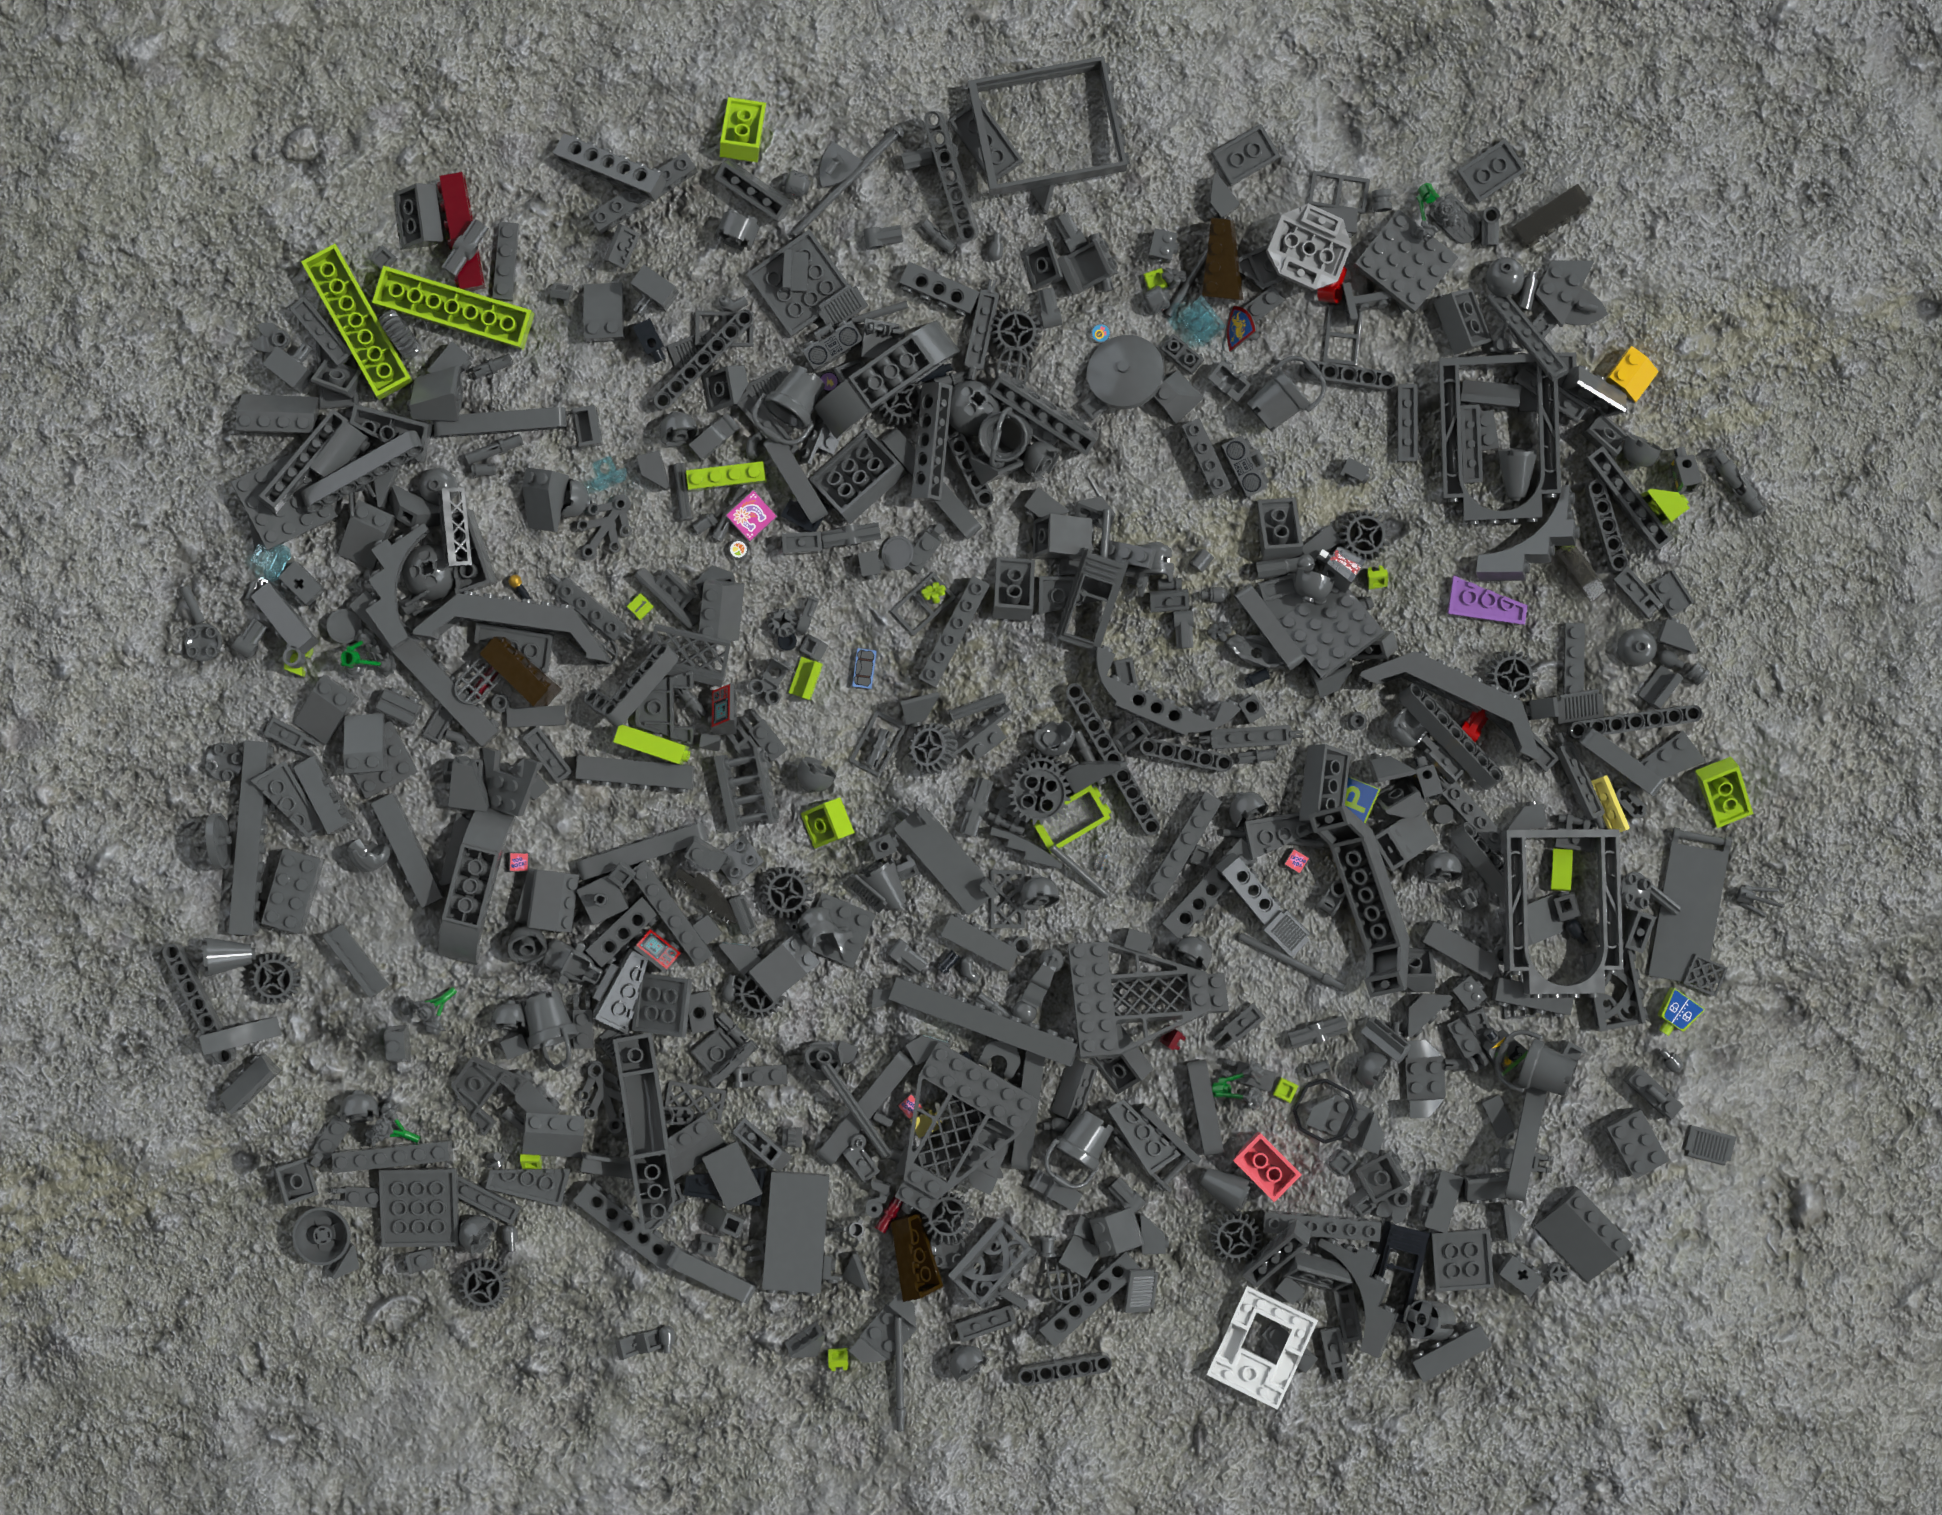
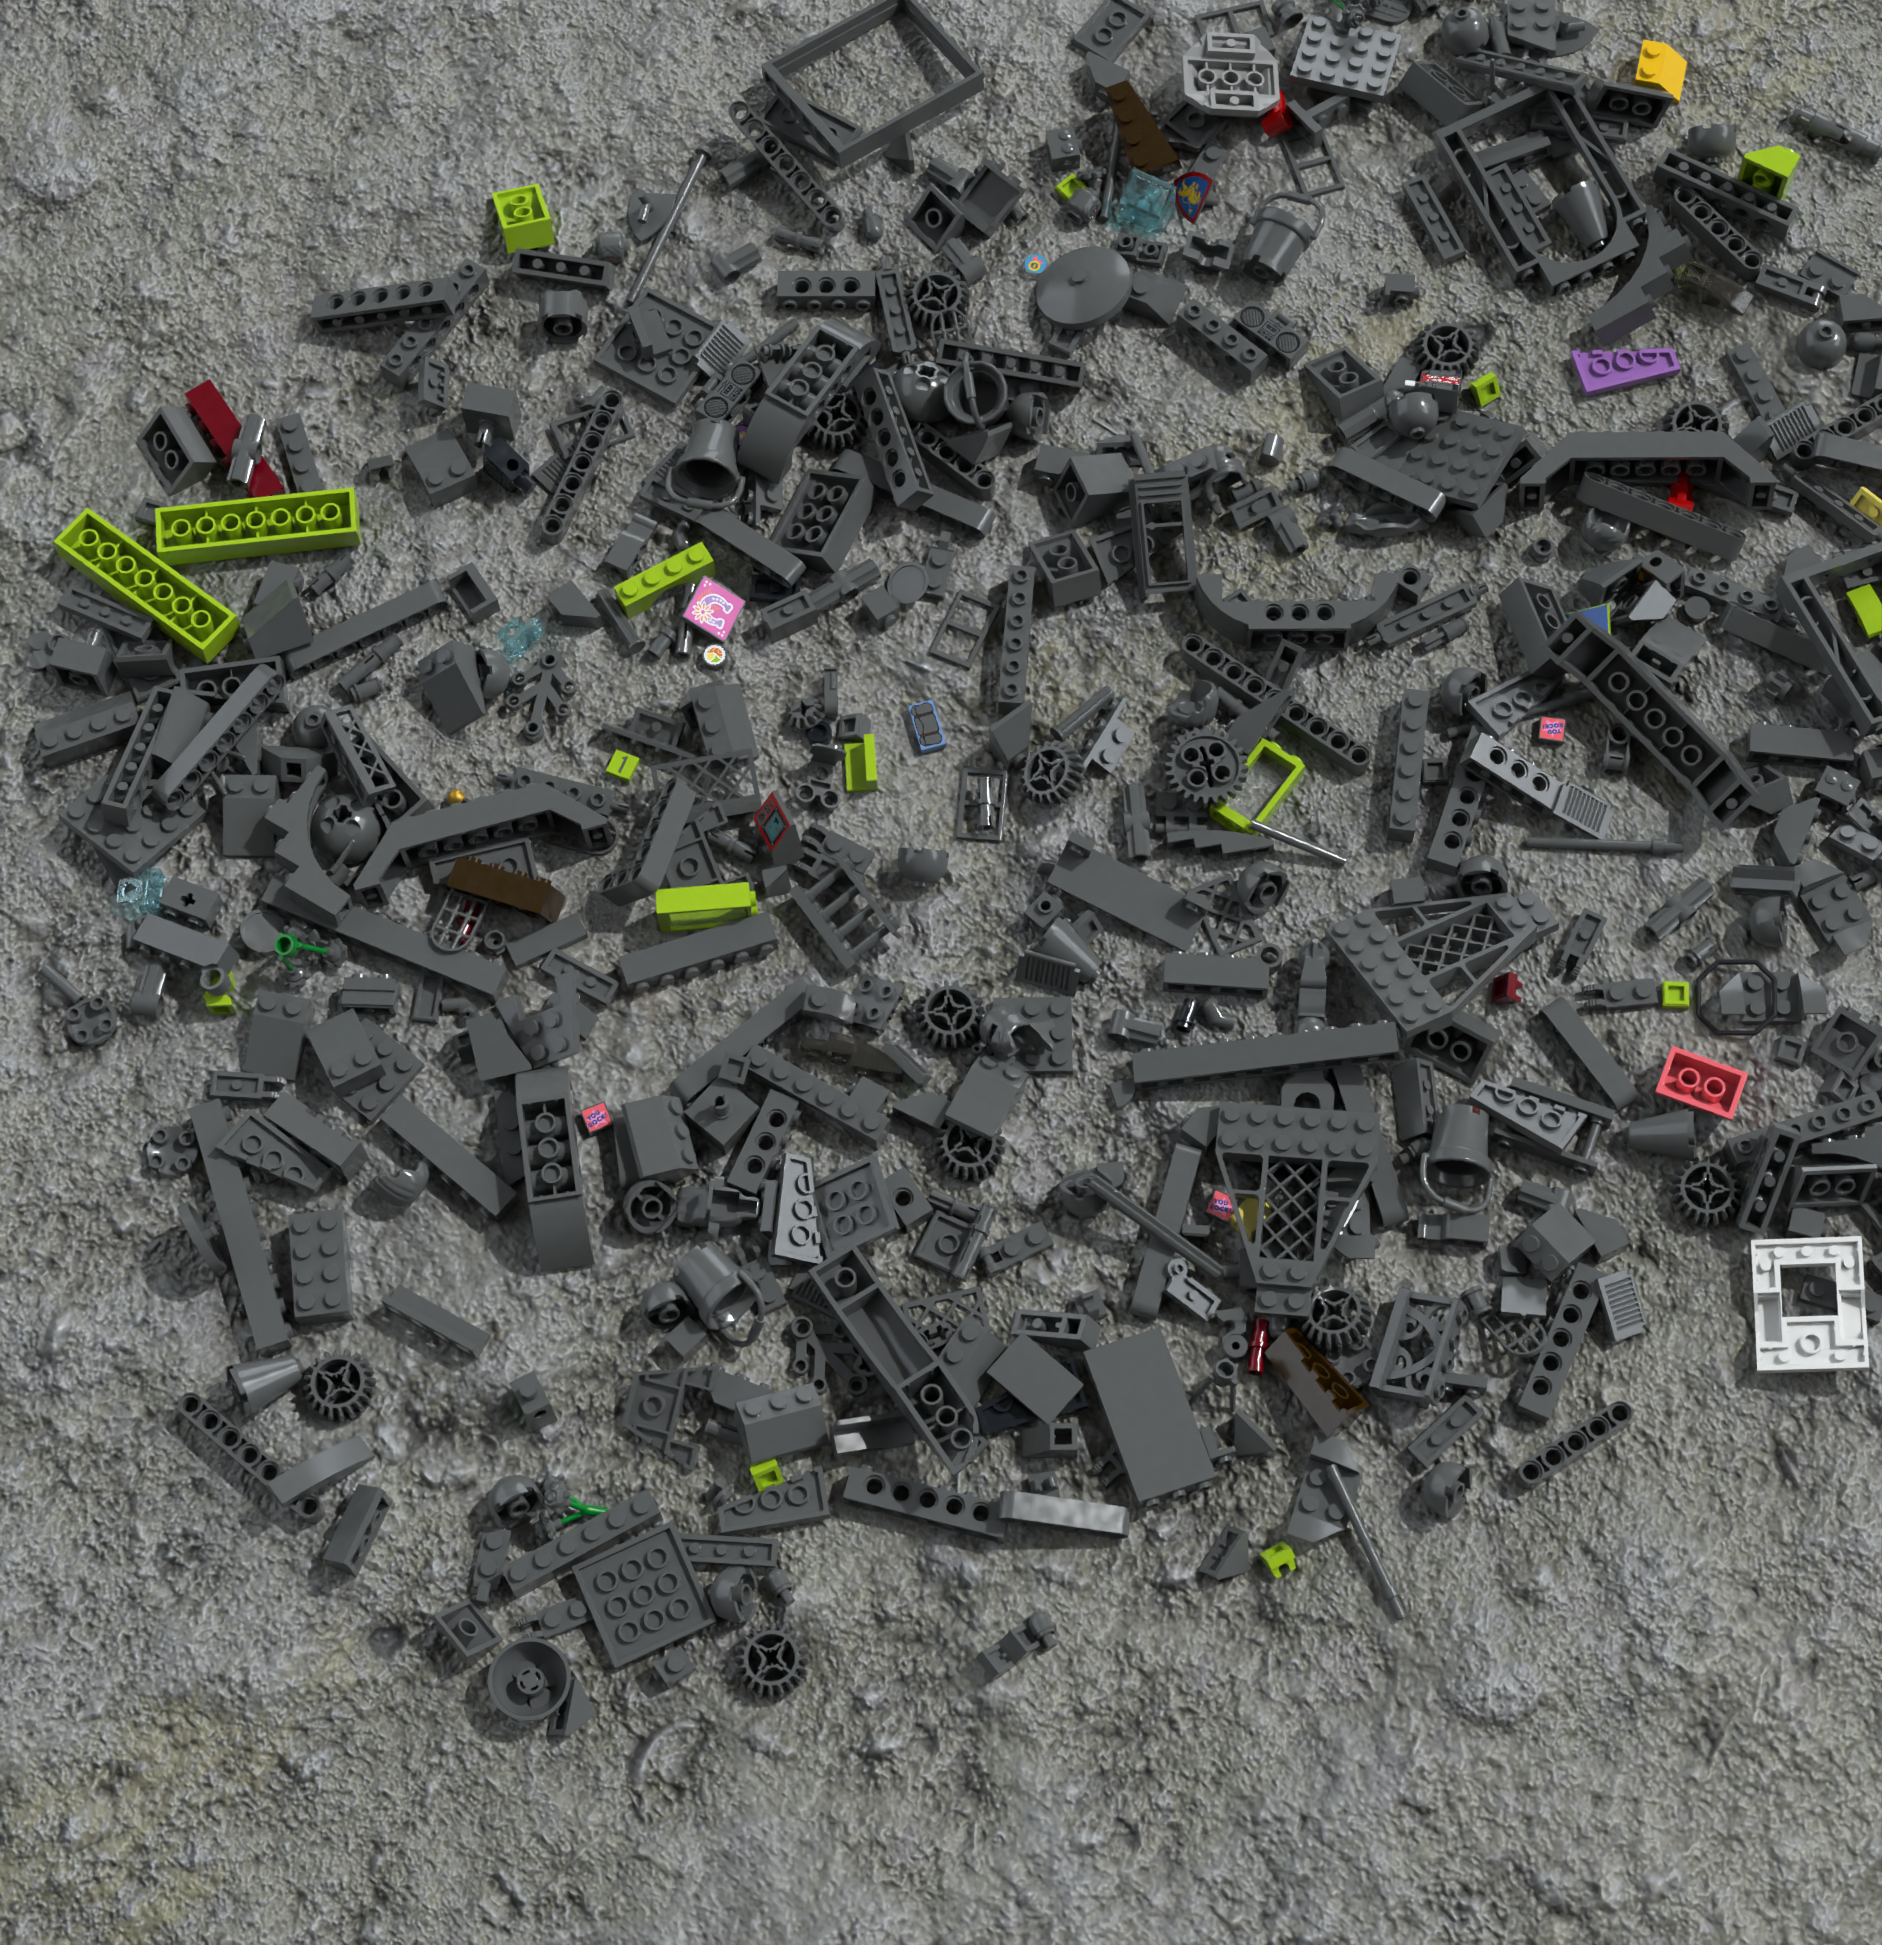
camera: 20 degrees left, 20 degrees down
dark grey gear [379,309,421,360] -> none
dark grey plant [401,987,457,1035] -> none
slope [634,928,683,972] -> none
dark grey cylinder [660,411,699,447] -> none
dark grey slope [703,365,748,412] -> none
dark grey cylinder [722,974,738,1002] -> none
lime slope [800,797,855,849] -> none
lime plant [921,582,946,604] -> none
dark grey beam [1139,738,1233,772] -> none
plant [1212,1060,1264,1111] -> none
black pin [1244,668,1270,688] -> none
dark grey beam [1300,360,1396,391] -> none
dark grey hinge [1417,735,1466,784] -> none
dark grey cylinder [1423,850,1463,883] -> none
dark grey slope [1581,413,1627,458] -> none
dark grey torso [1670,447,1702,495] -> none

